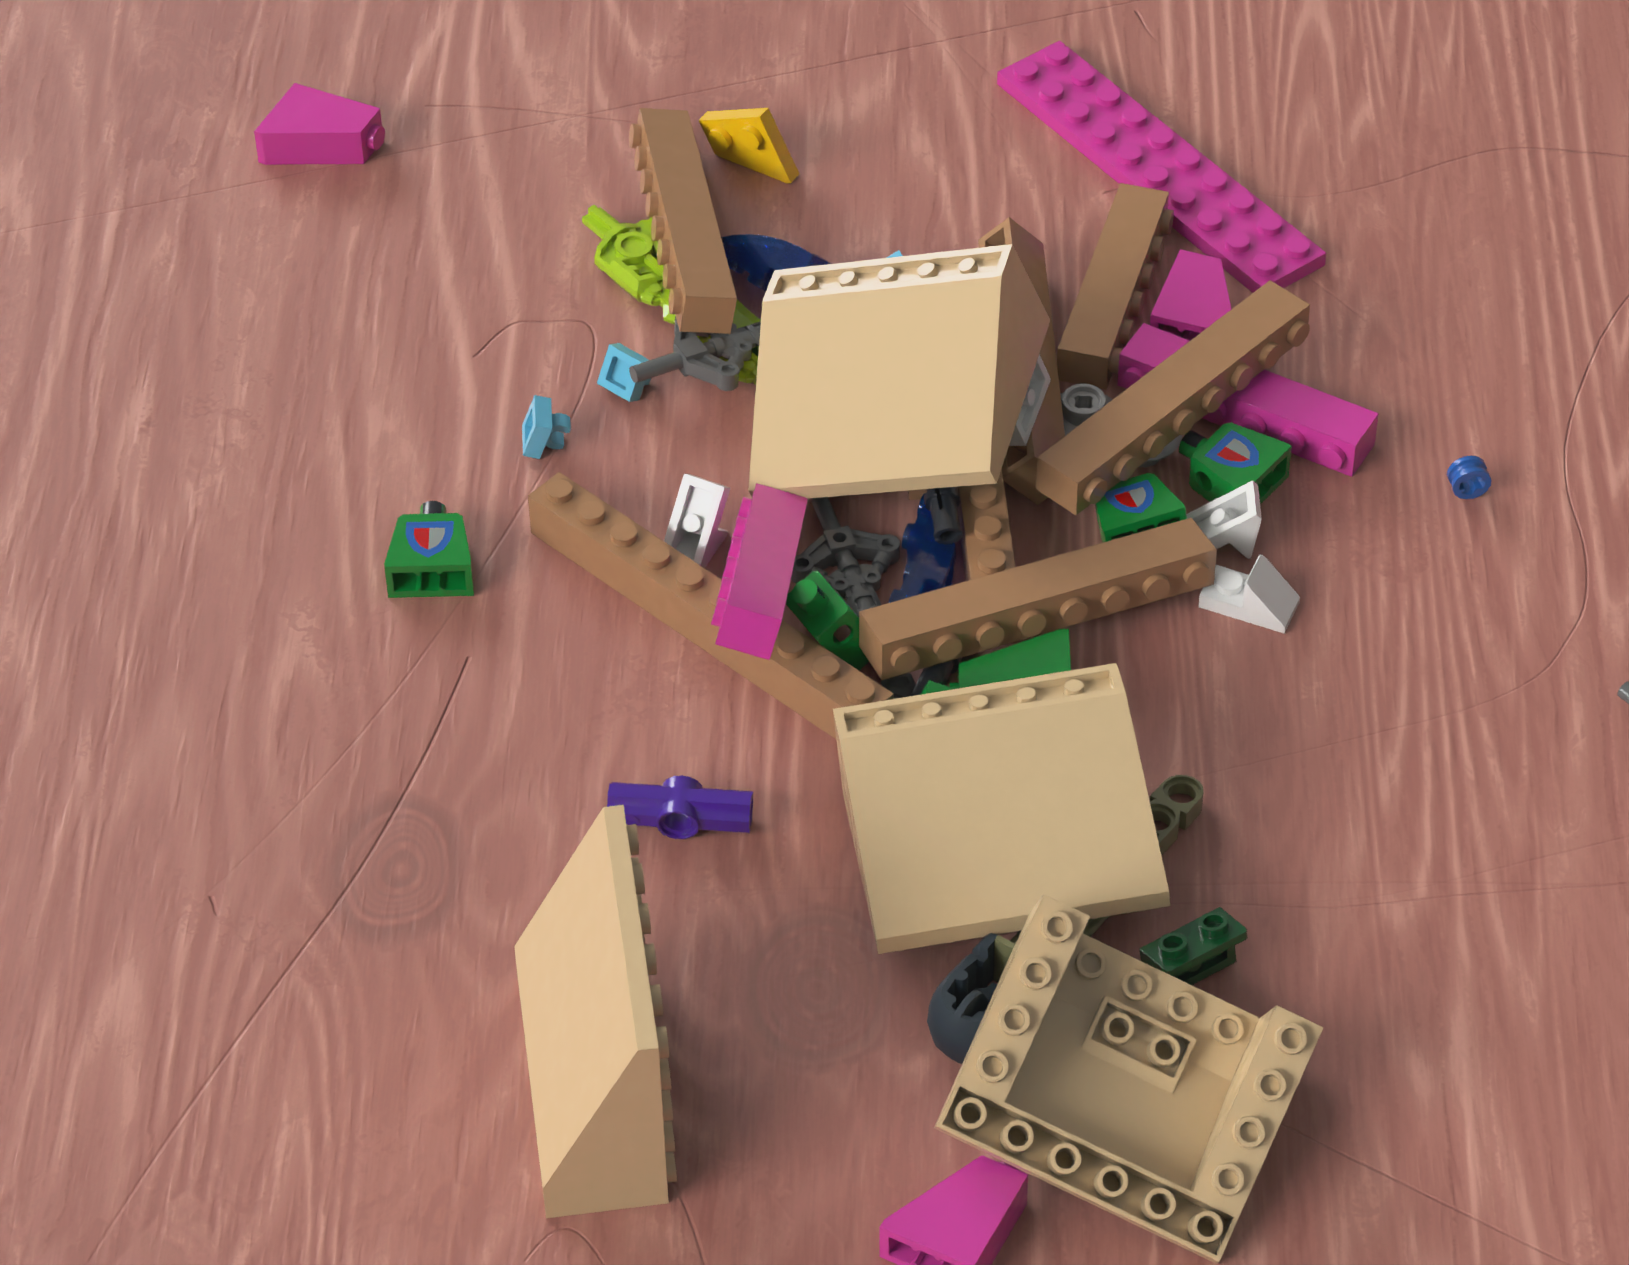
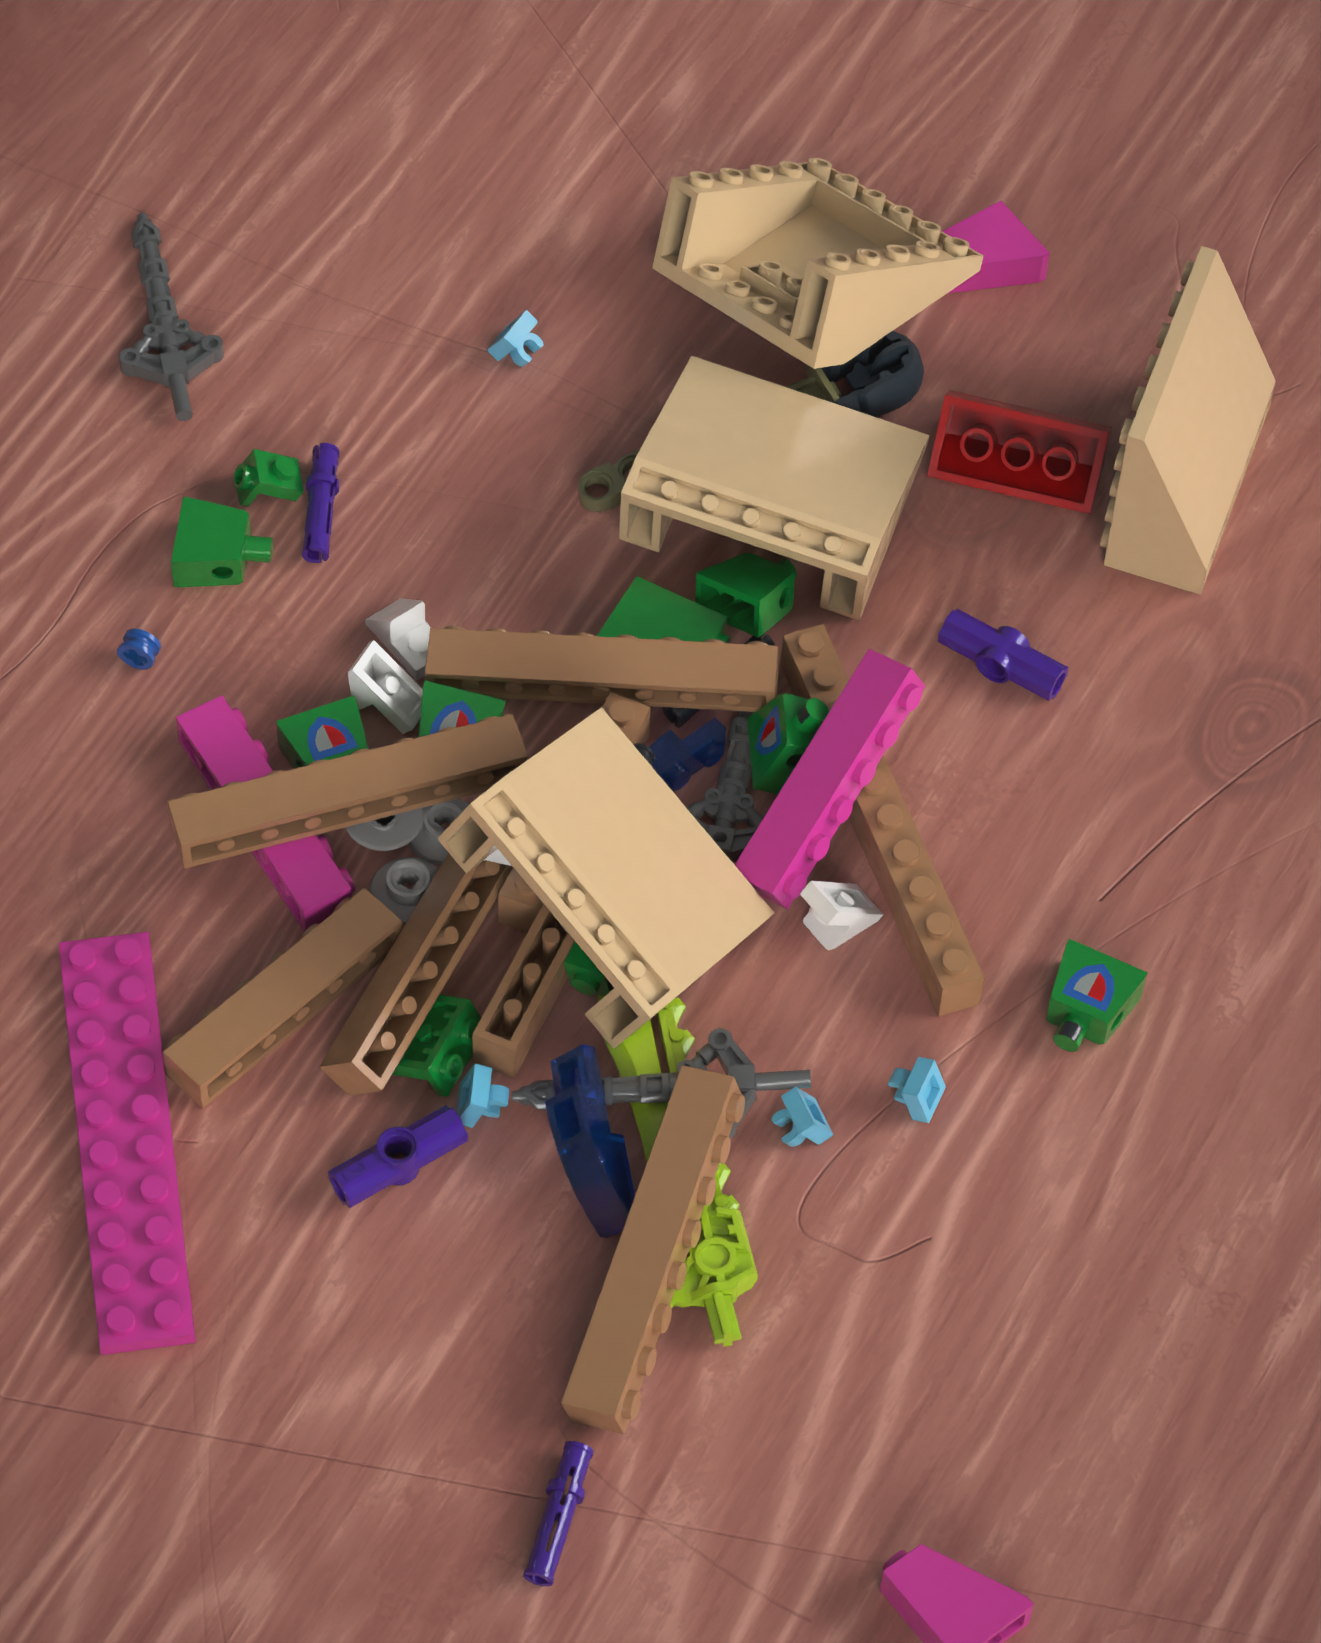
camera: 155 degrees left, 10 degrees up
yellow wing [698,108,800,183] -> none
dark green bracket [1139,907,1248,985] -> none
dark pink slope [1150,249,1232,341] -> none
none -> green torso [171,497,273,588]
none -> green bracket [233,449,304,507]
none -> dark purple pin [302,443,340,563]
none -> dark purple piece [328,1105,468,1208]
none -> medium azure tile [487,310,544,367]
none -> dark purple pin [523,1441,594,1587]
none -> red slope [927,390,1112,514]

